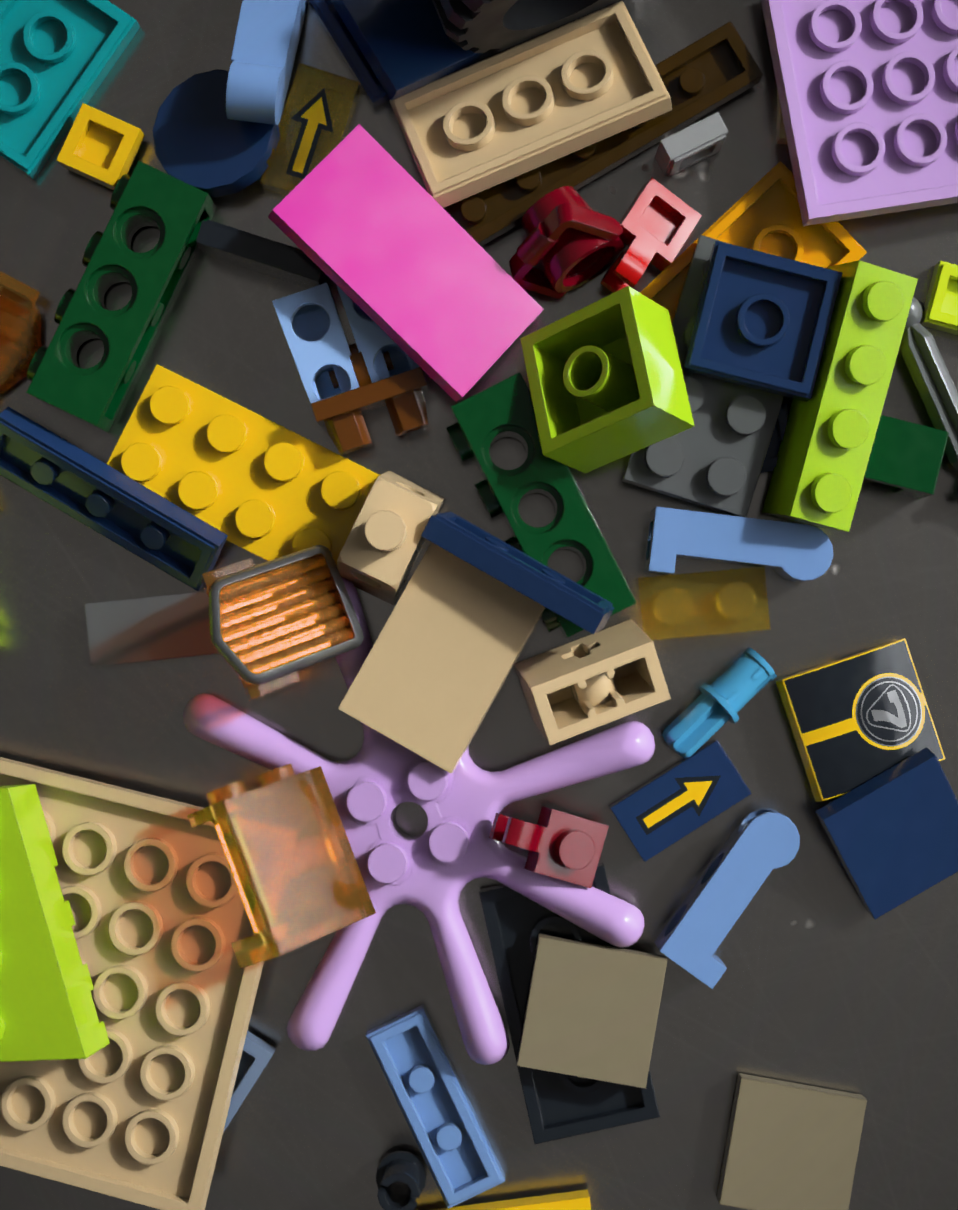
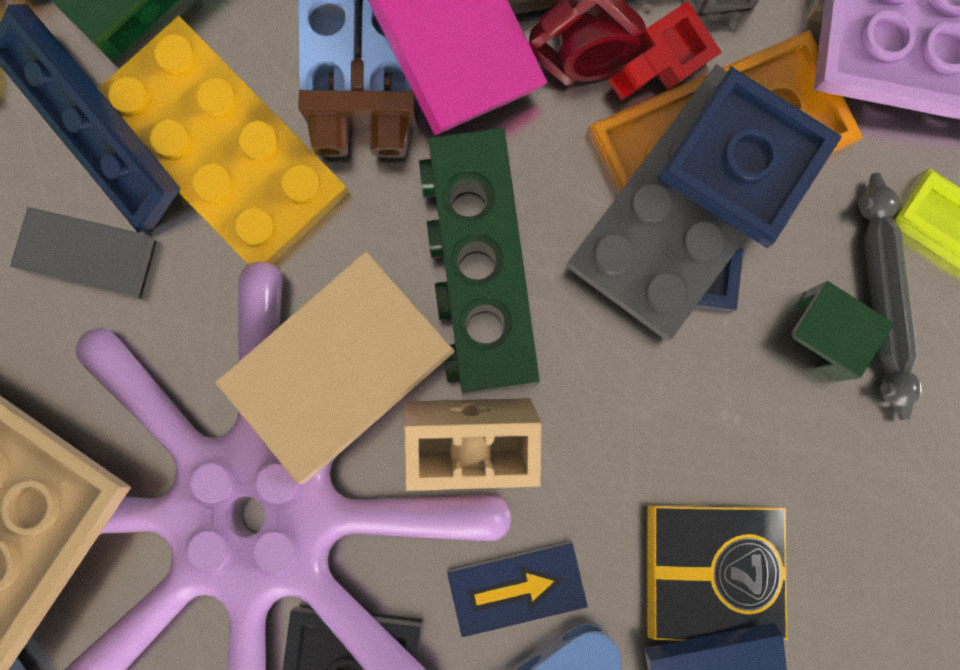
camera: 20 degrees right, 5 degrees down
clear orange panel [187,764,376,968] -> none
clear orange piece [201,545,364,701] -> none
tan torso [337,471,446,606] -> none
dark blue tile [421,512,615,634] -> none
plate [489,806,609,888] -> none
lime brick [520,286,695,474] -> none
clear yellow plate [636,566,770,640] -> none
medium blue leg [644,506,833,582] -> none
dark azure axle [662,647,777,758] -> none
lime brick [762,260,918,532] -> none

